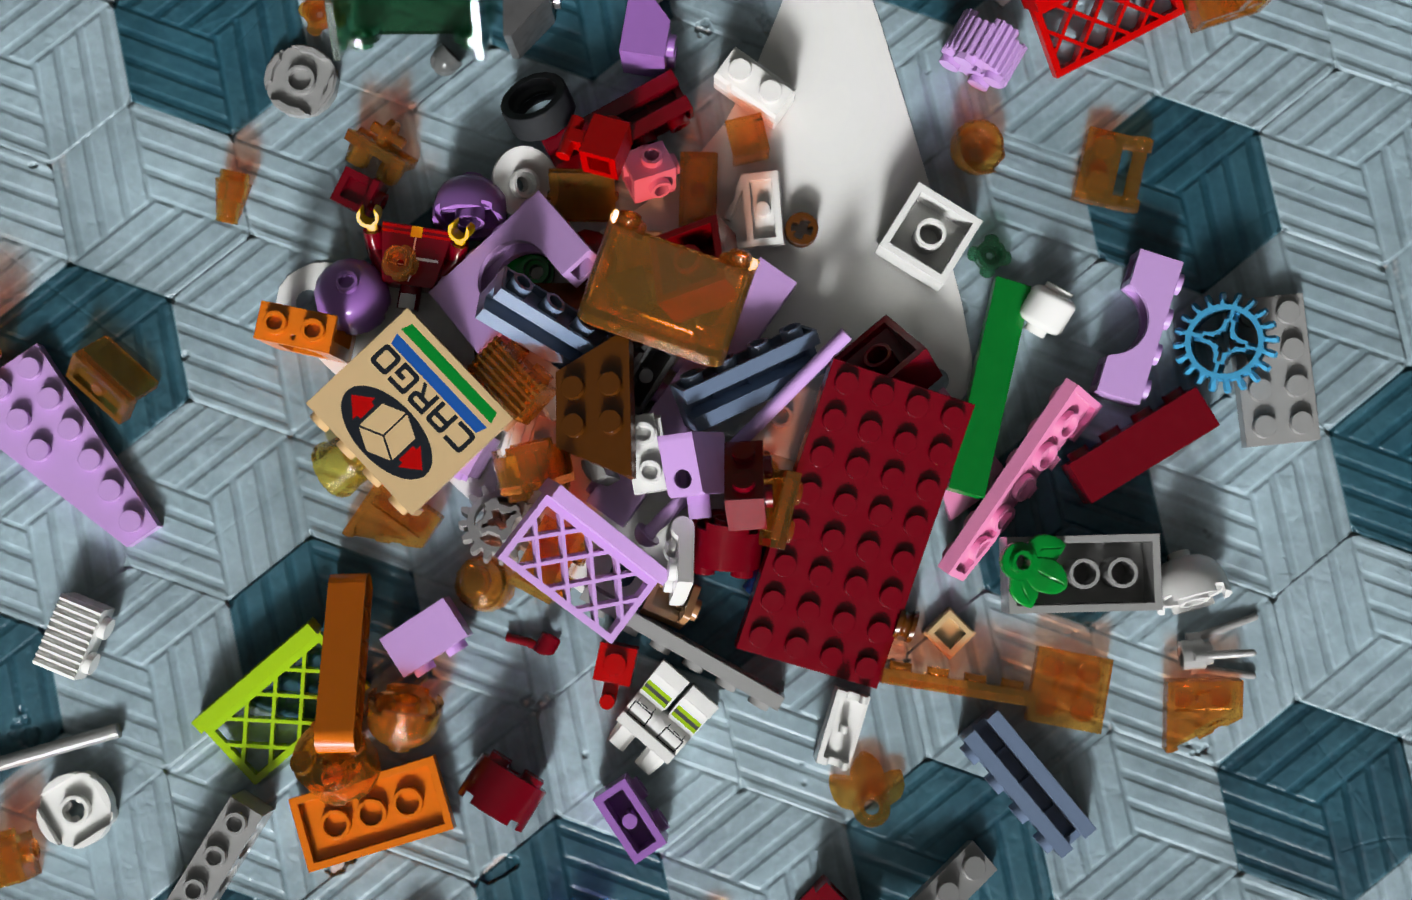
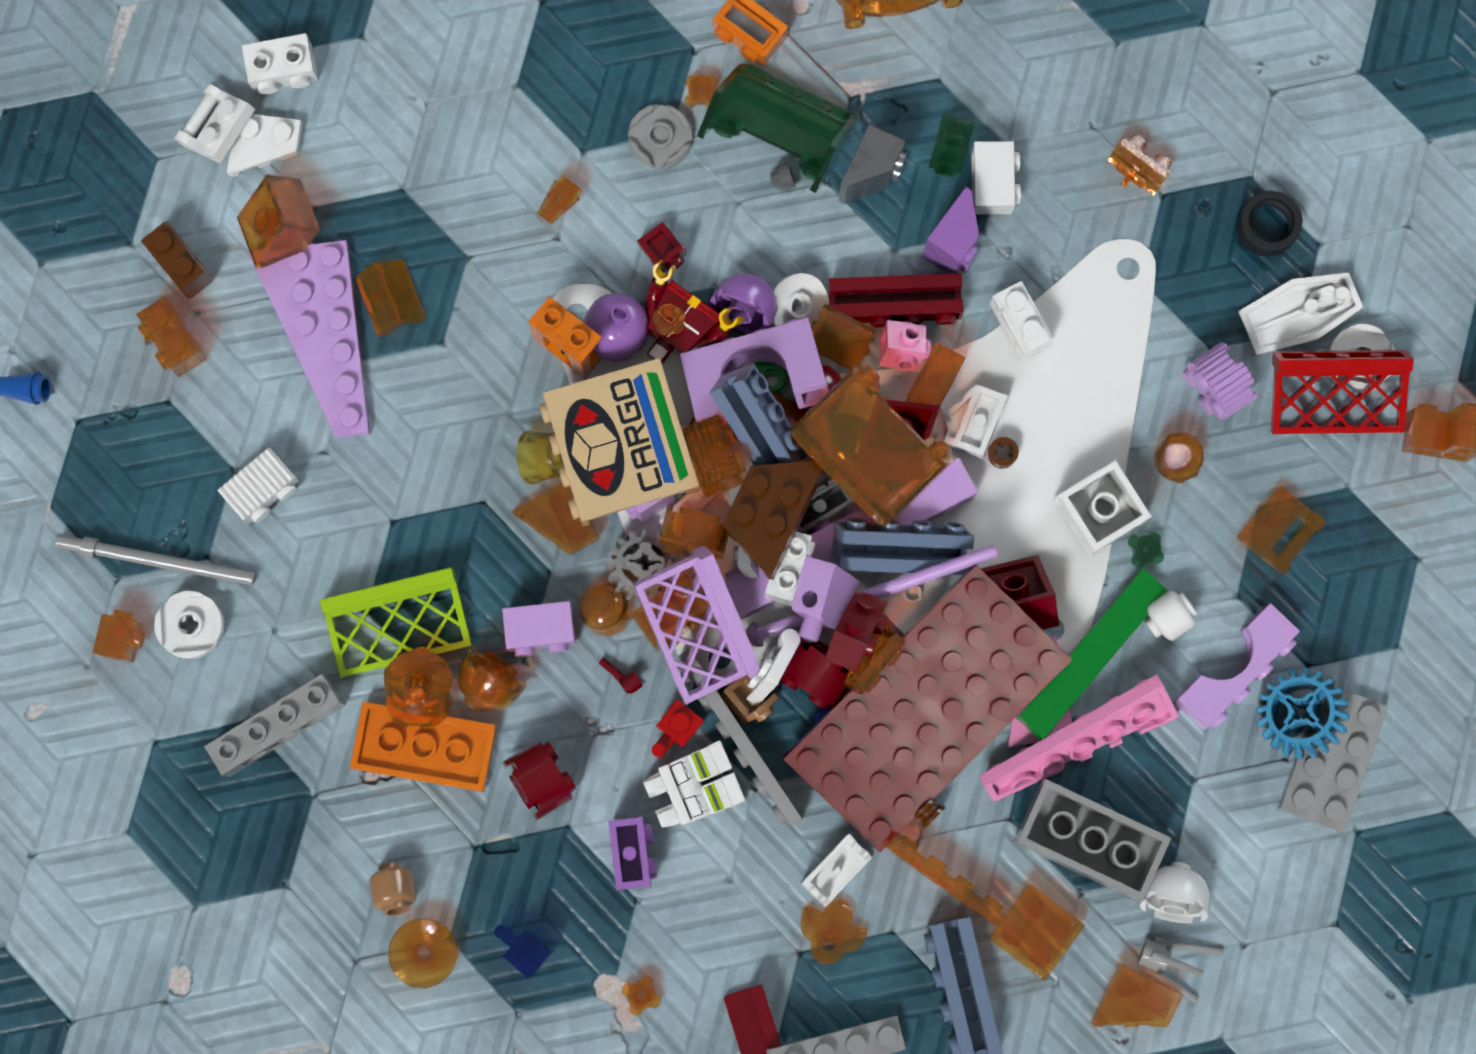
camera: 20 degrees right, 5 degrees down
orange beam [314,573,373,753] -> none
clear orange hips [344,119,418,186] -> none
black tyre [500,72,576,142] -> none
red brick [556,113,633,180] -> none
clear orange panel [725,112,770,167] -> none
tan tile [922,606,976,660] -> none
green plate [999,534,1068,608] -> none
dark red brick [1060,386,1220,504] -> none

